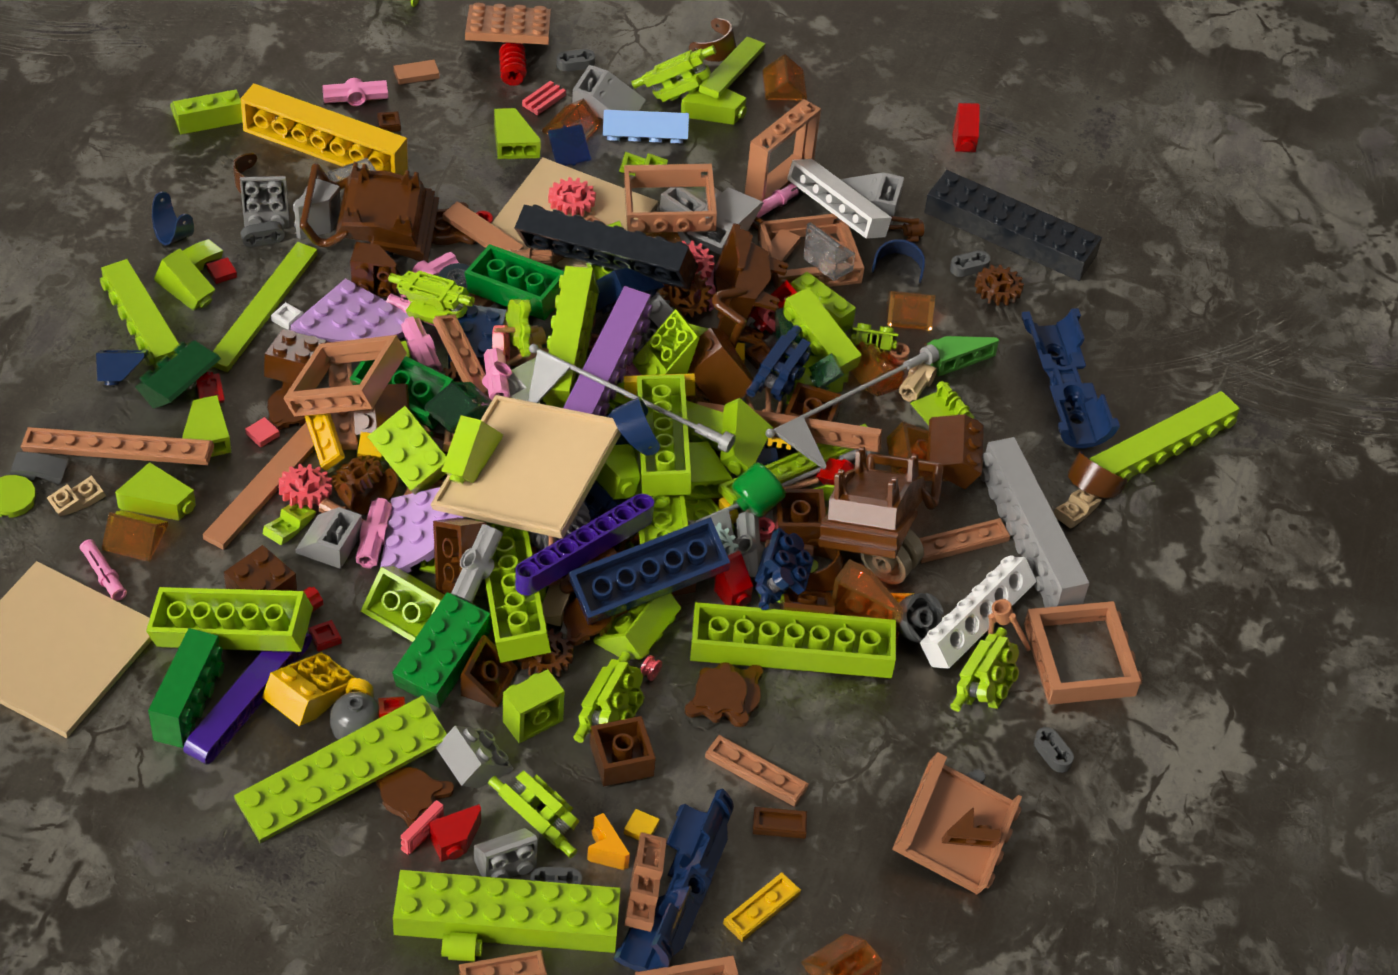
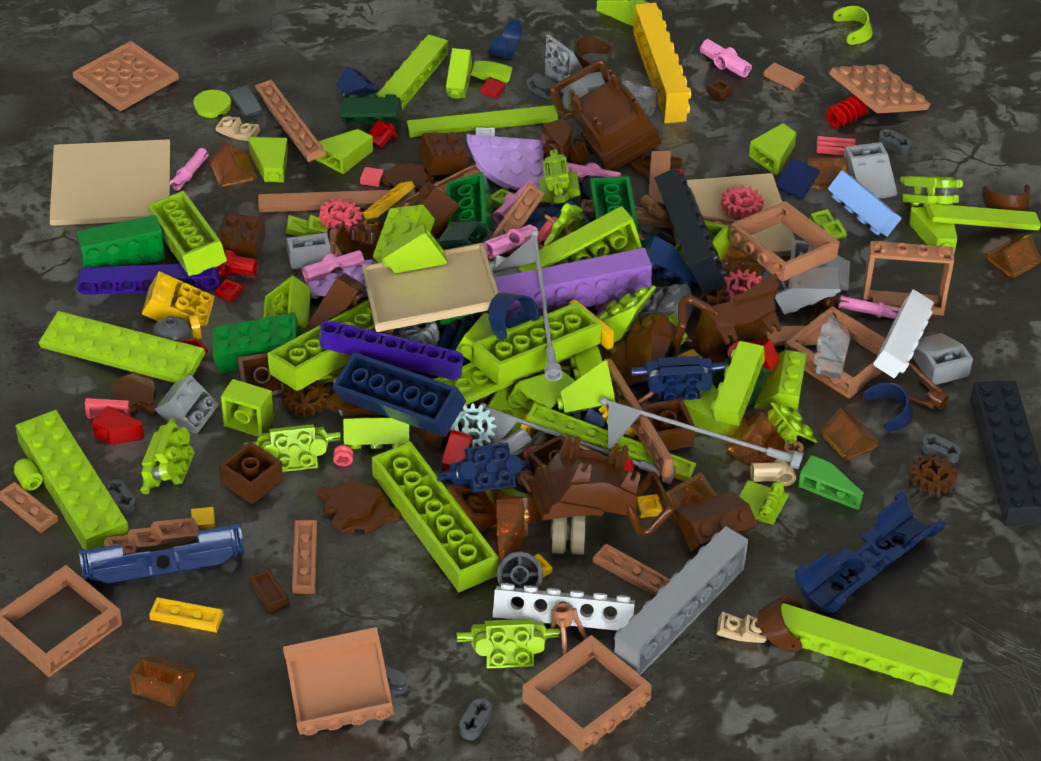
camera: 60 degrees right, 5 degrees down
nougat window [283,335,407,417] -> none
light grey piece [451,524,503,603] -> none
light grey slope [474,828,538,878] -> none
light orange slope [587,813,630,870] -> none
green head [732,462,786,517] -> none
clear green bracket [808,353,845,390] -> none
reddish brown slope [942,808,1001,848] -> none

